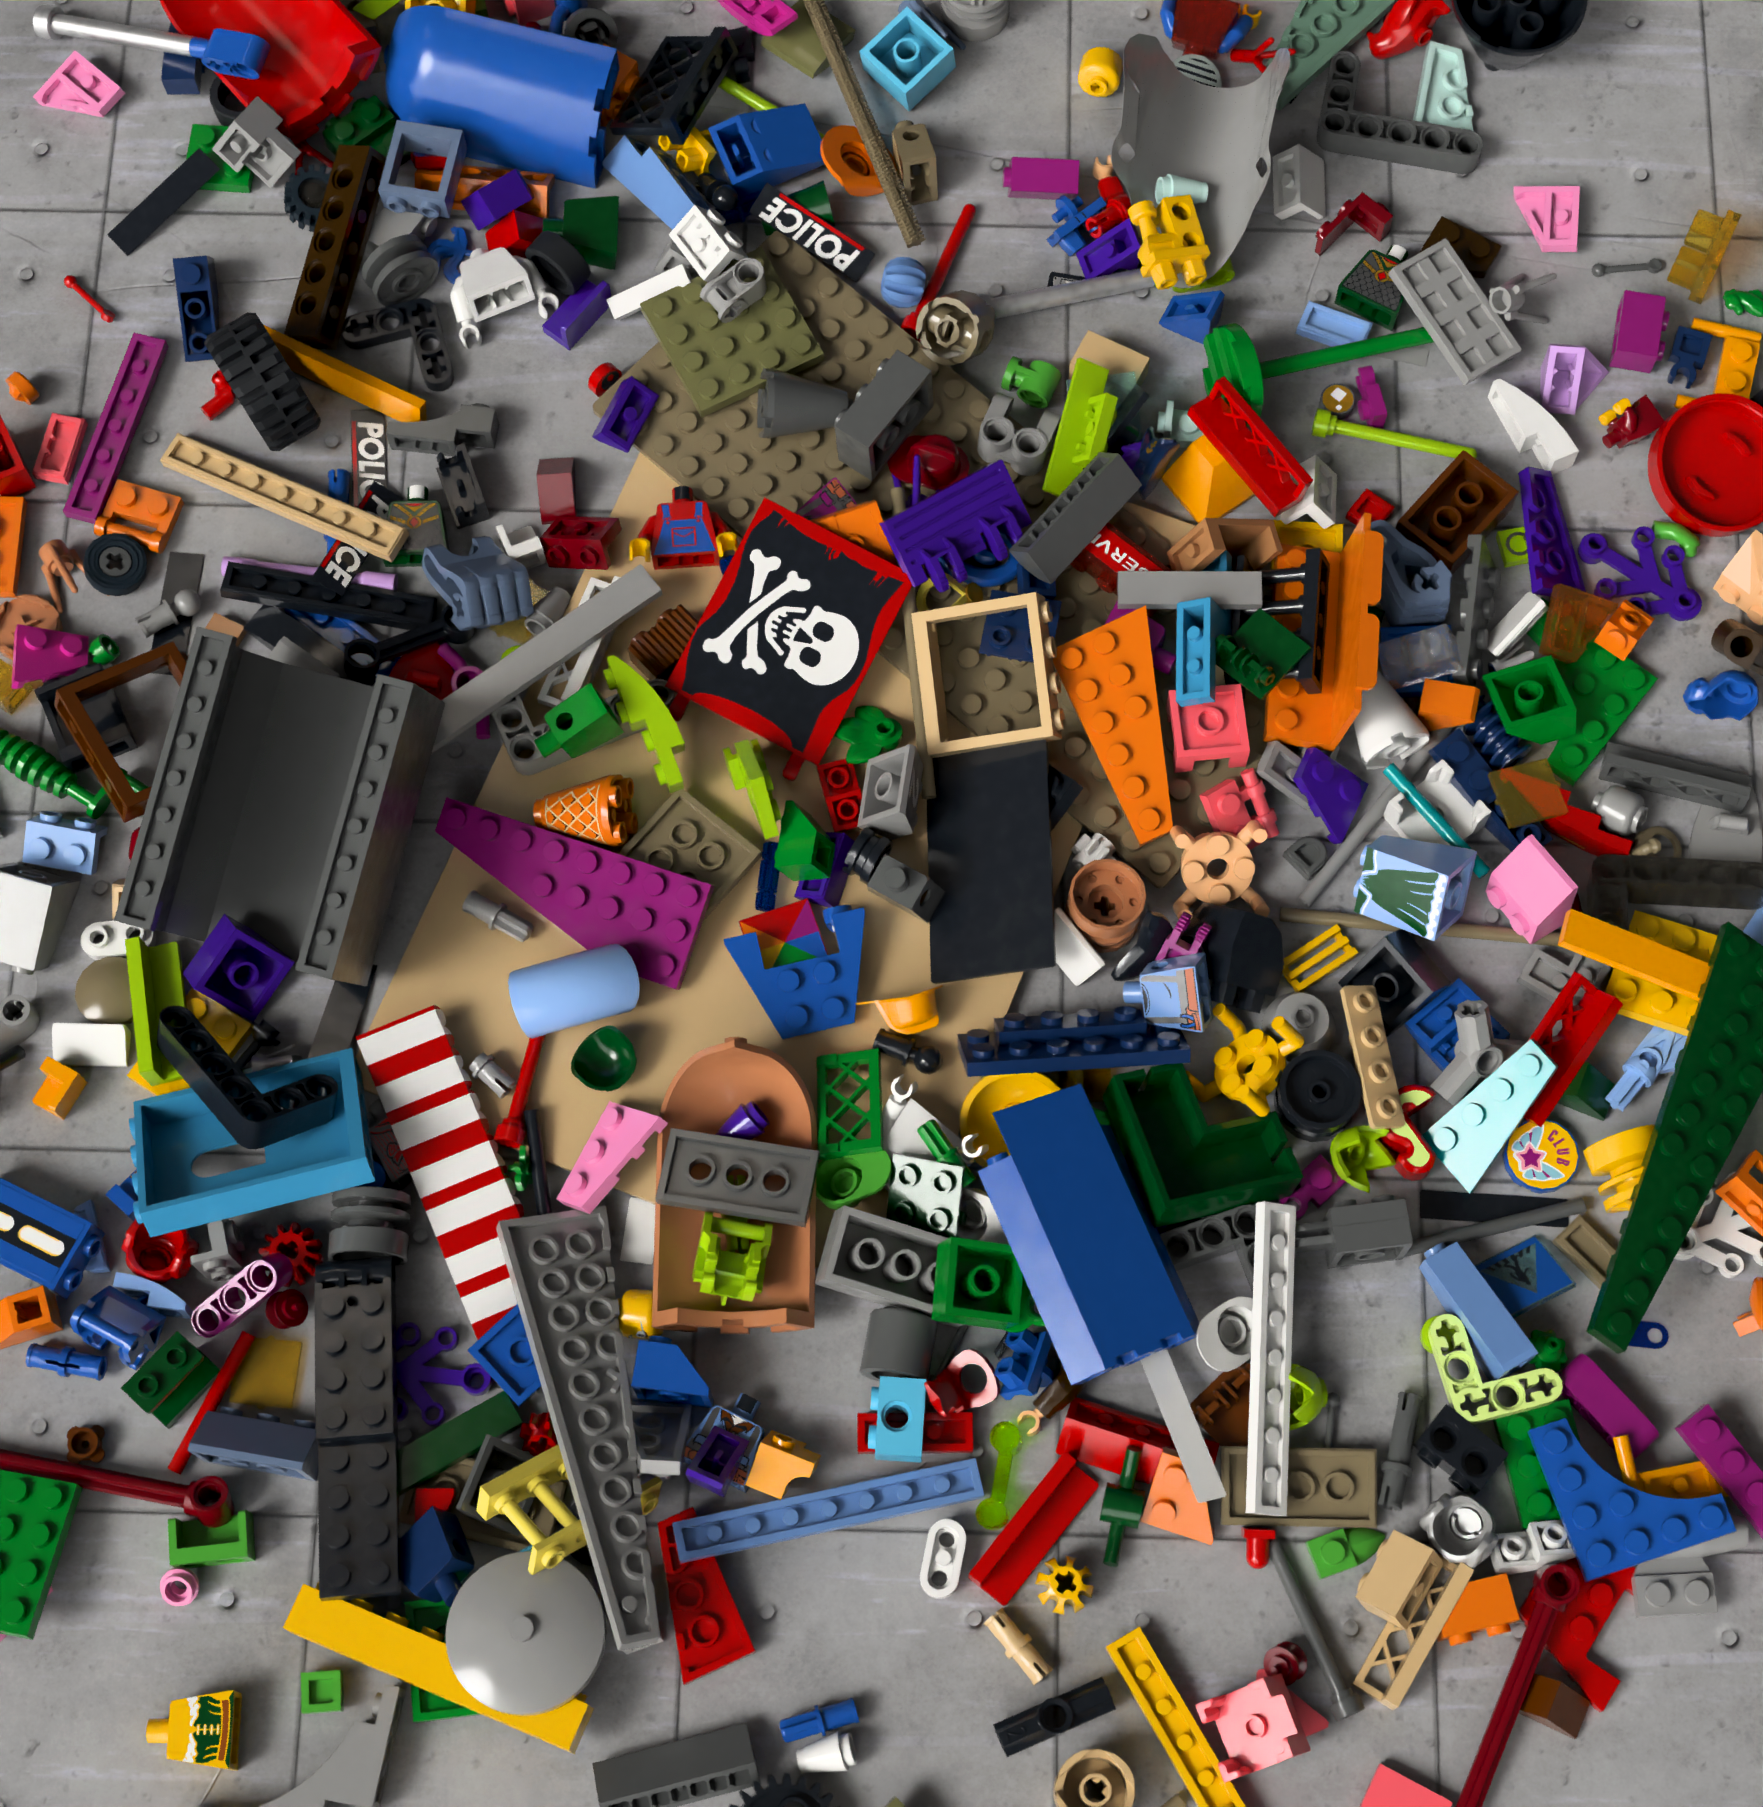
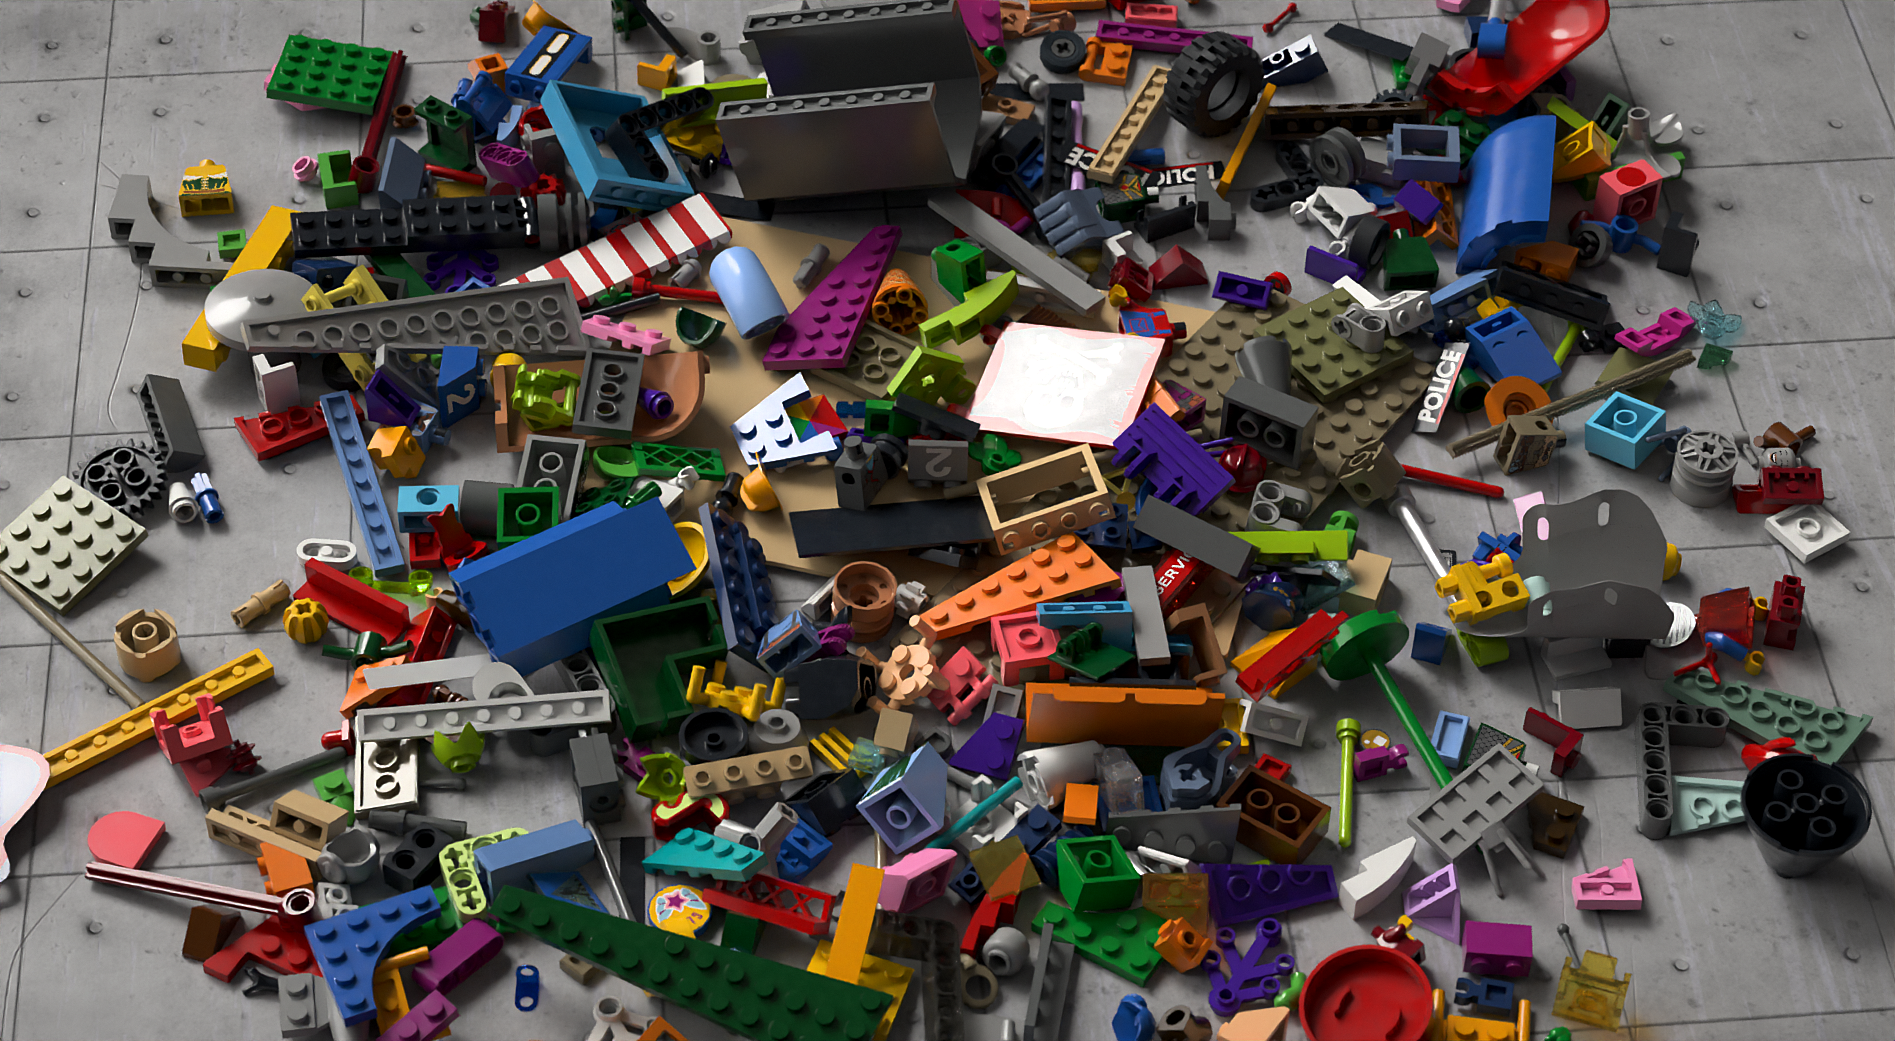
camera: 80 degrees right, 25 degrees down
medium blue piece [881,257,926,308] -> none
black piece [993,1677,1116,1757] -> none
none -> black bar [242,967,279,996]
none -> clear light blue plate [848,737,886,775]
none -> tan slope [873,707,919,758]
none -> black piece [891,392,981,443]

